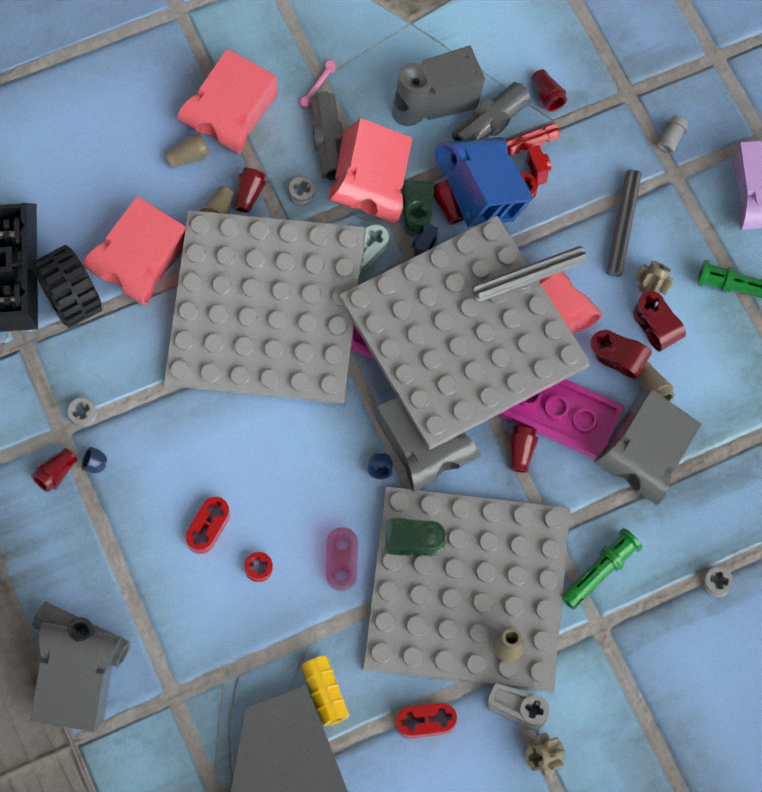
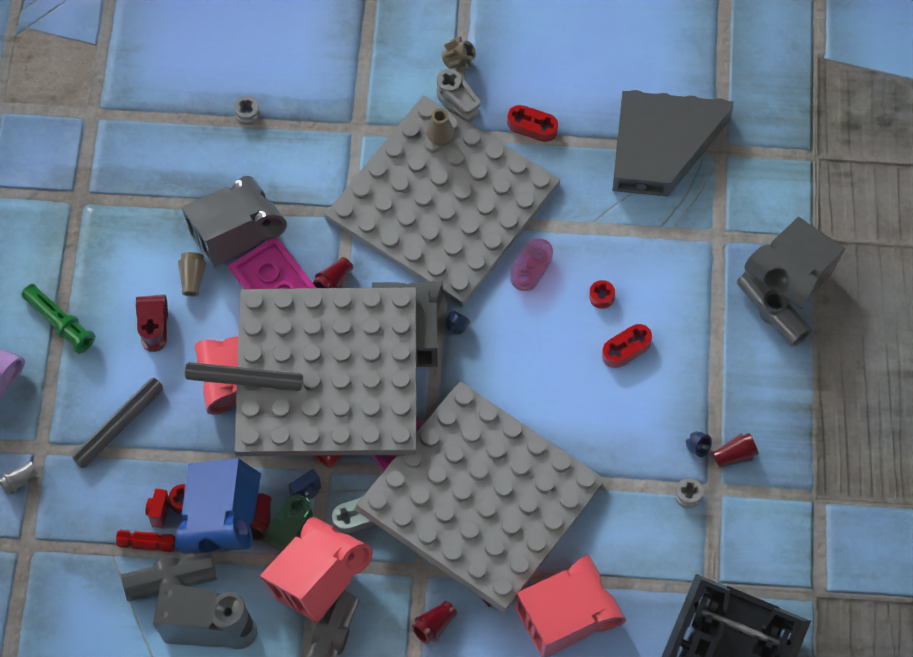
camera: 150 degrees left, 5 degrees down
black tyre [33,245,102,328] -> none
dark tan cone [200,186,234,214] -> none
light grey bush [288,176,315,206] -> none
yellow axle [301,655,350,727] -> none
clear green piece [385,518,446,556] -> none
dark red cone [531,69,567,112] -> none
green pin [561,528,643,610] -> none
dark red piece [591,329,652,379] -> none
dark tan gear [635,261,674,295] -> none

